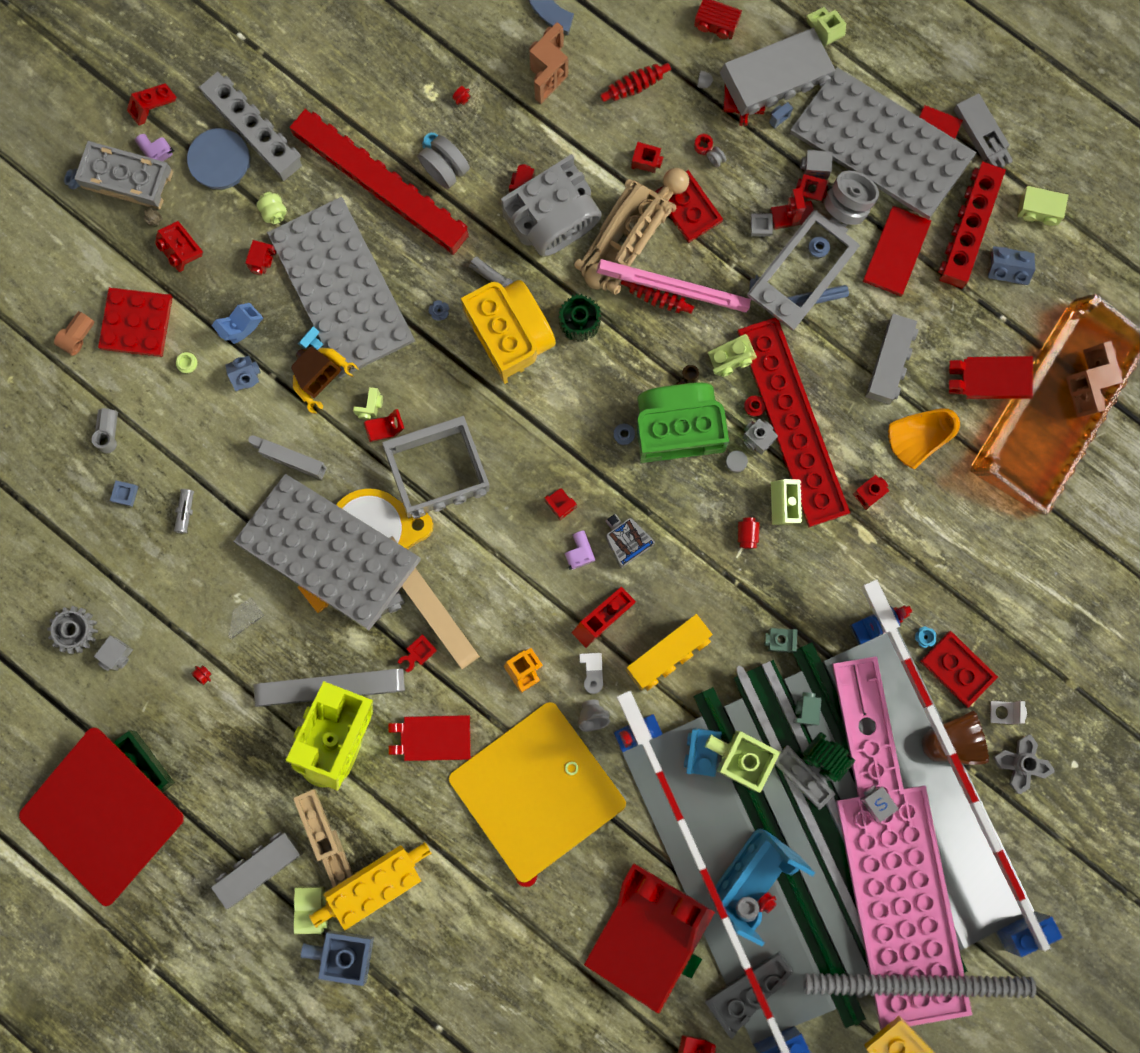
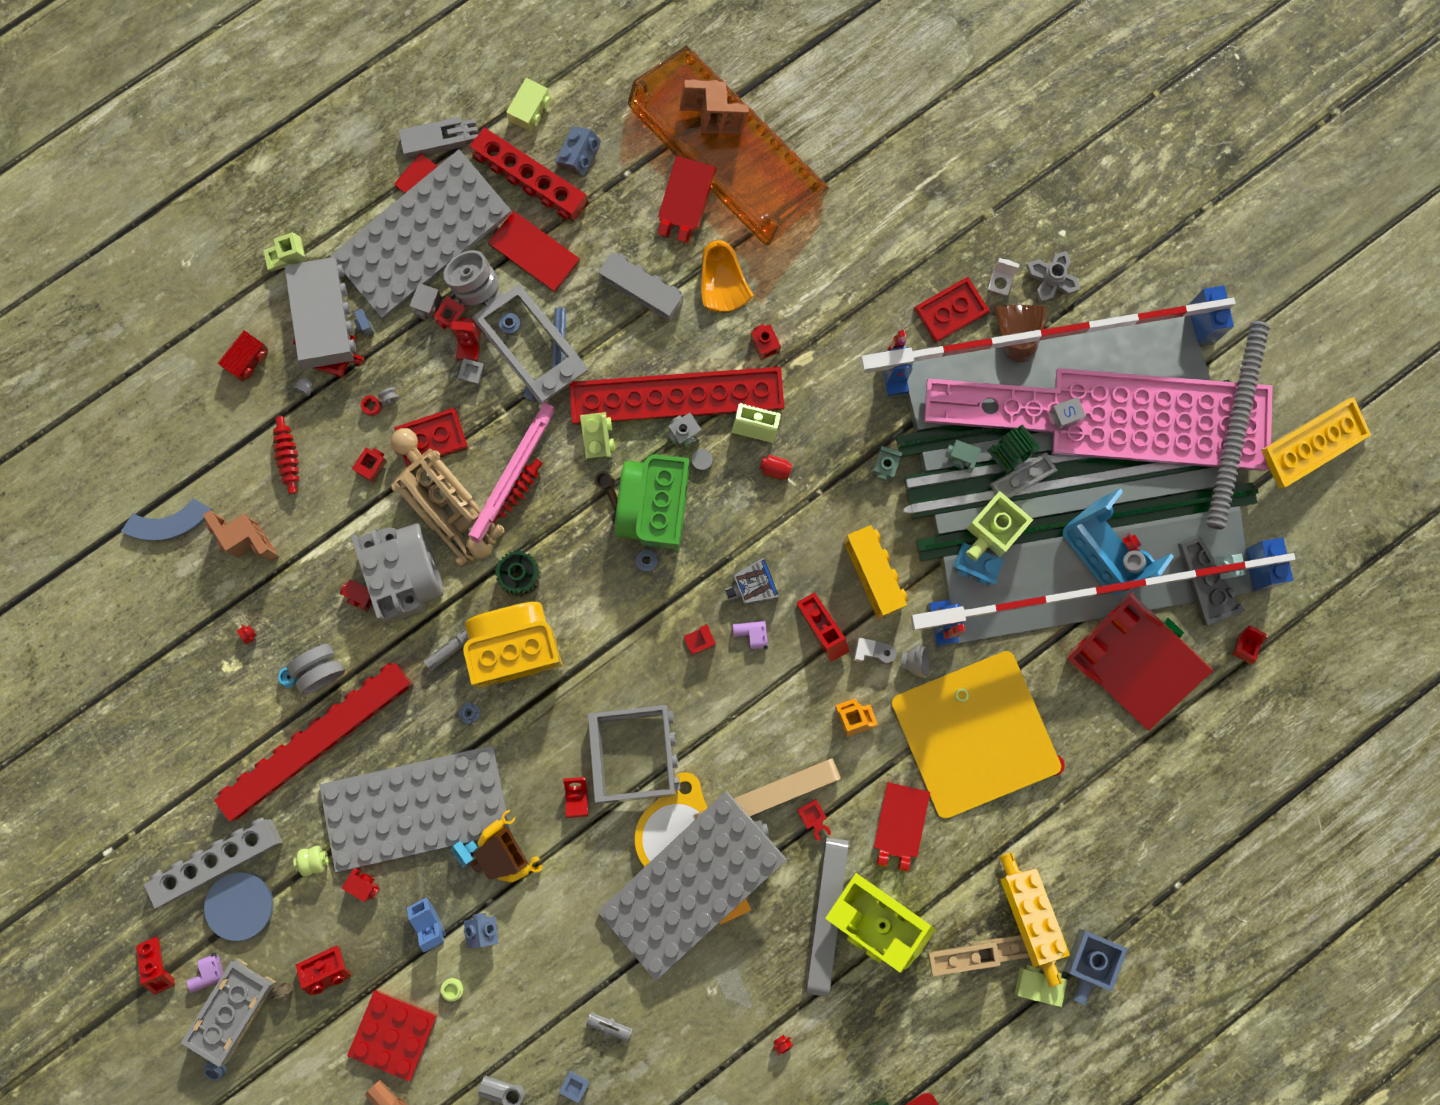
camera: 80 degrees left, 0 degrees up
light grey brick [211,832,304,910] -> none
light grey hinge [248,435,327,480] -> none
yellowish green bracket [353,387,383,420] -> none
red plate [744,395,765,417] -> none
medium azure plate [915,626,936,648] -> none
none -> light aqua bracket [1216,553,1246,580]

